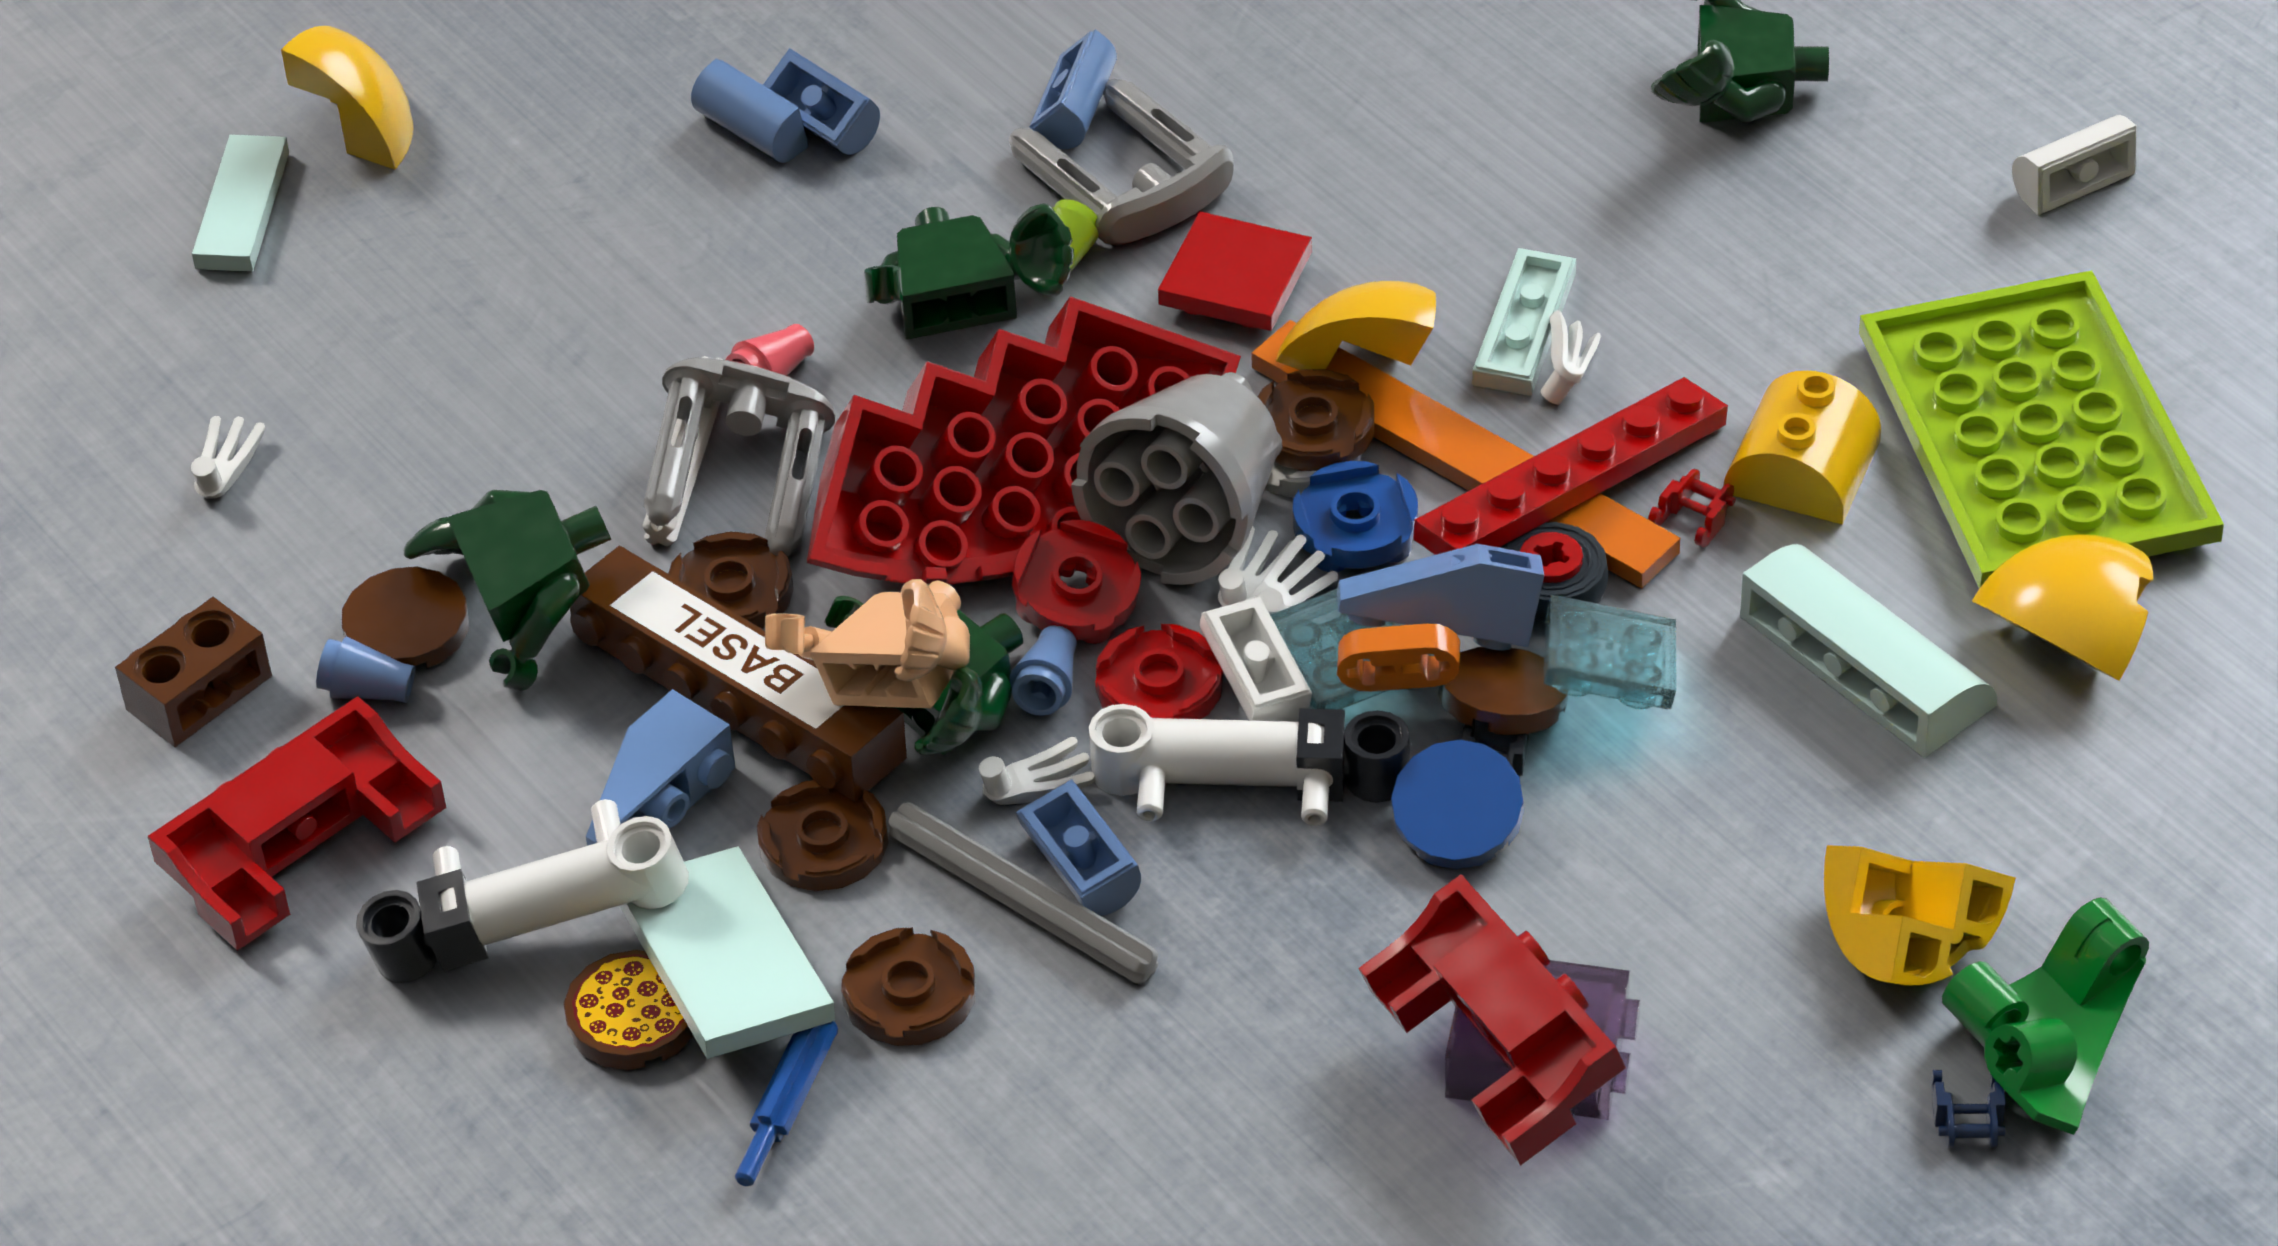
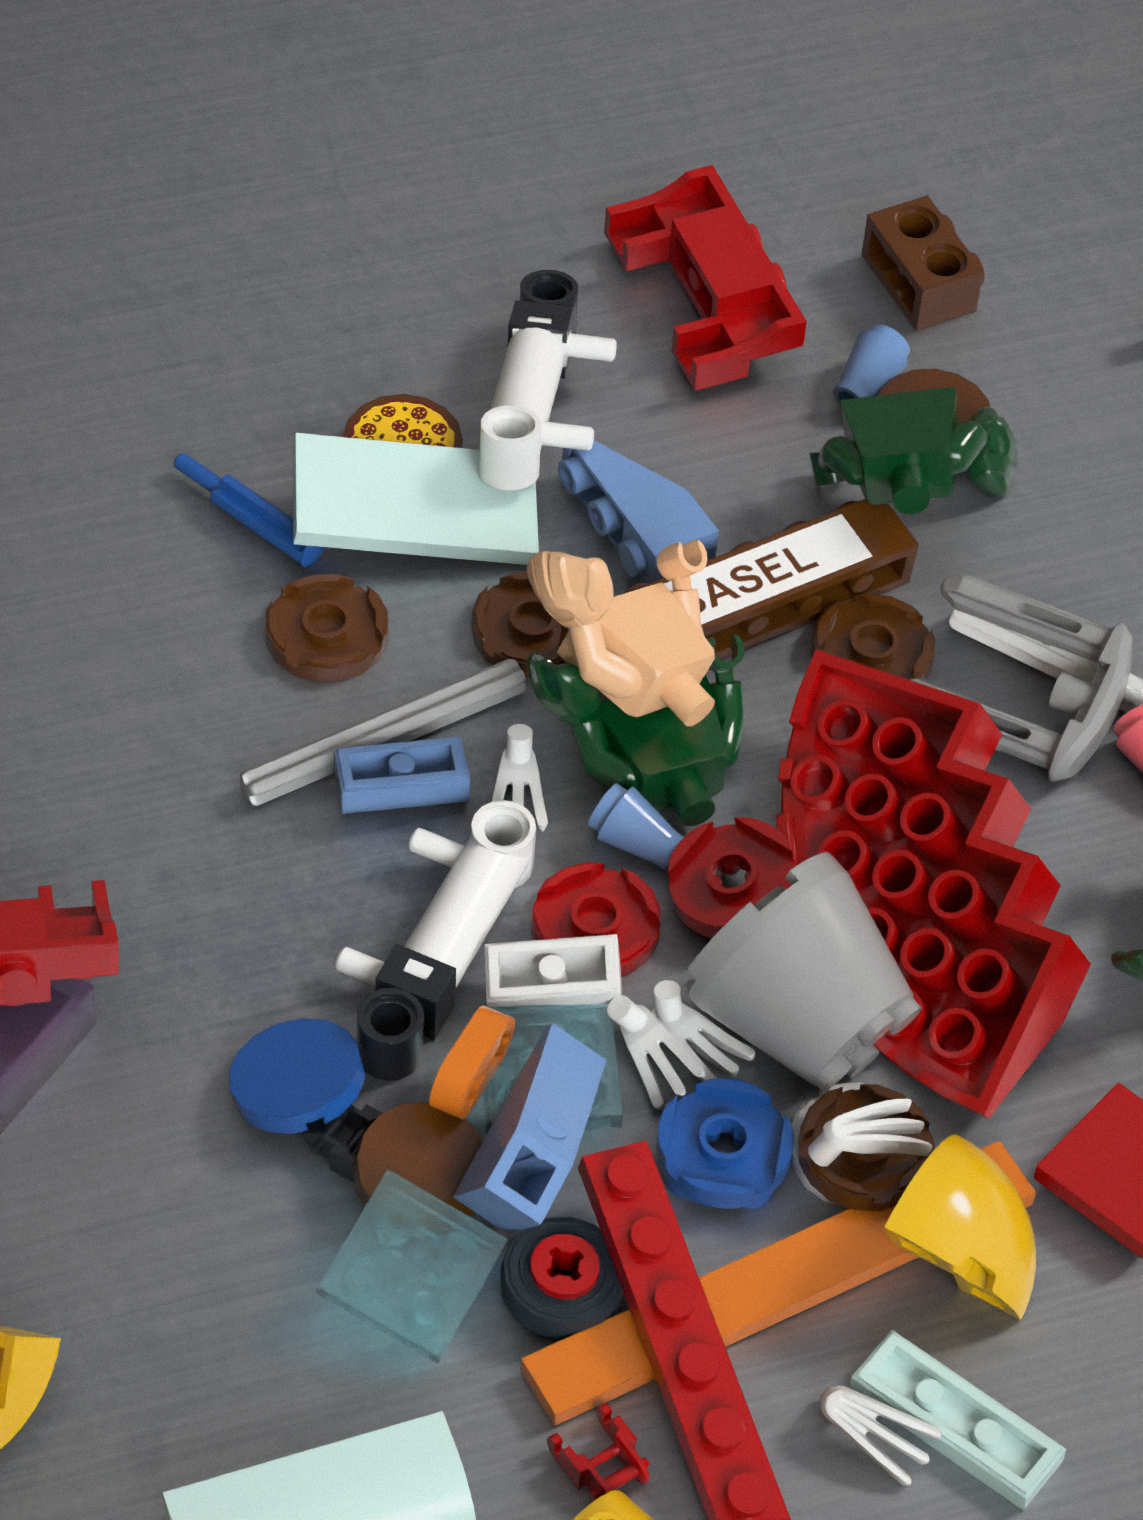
camera: 105 degrees right, 5 degrees up
none -> white piece [808,1098,932,1167]

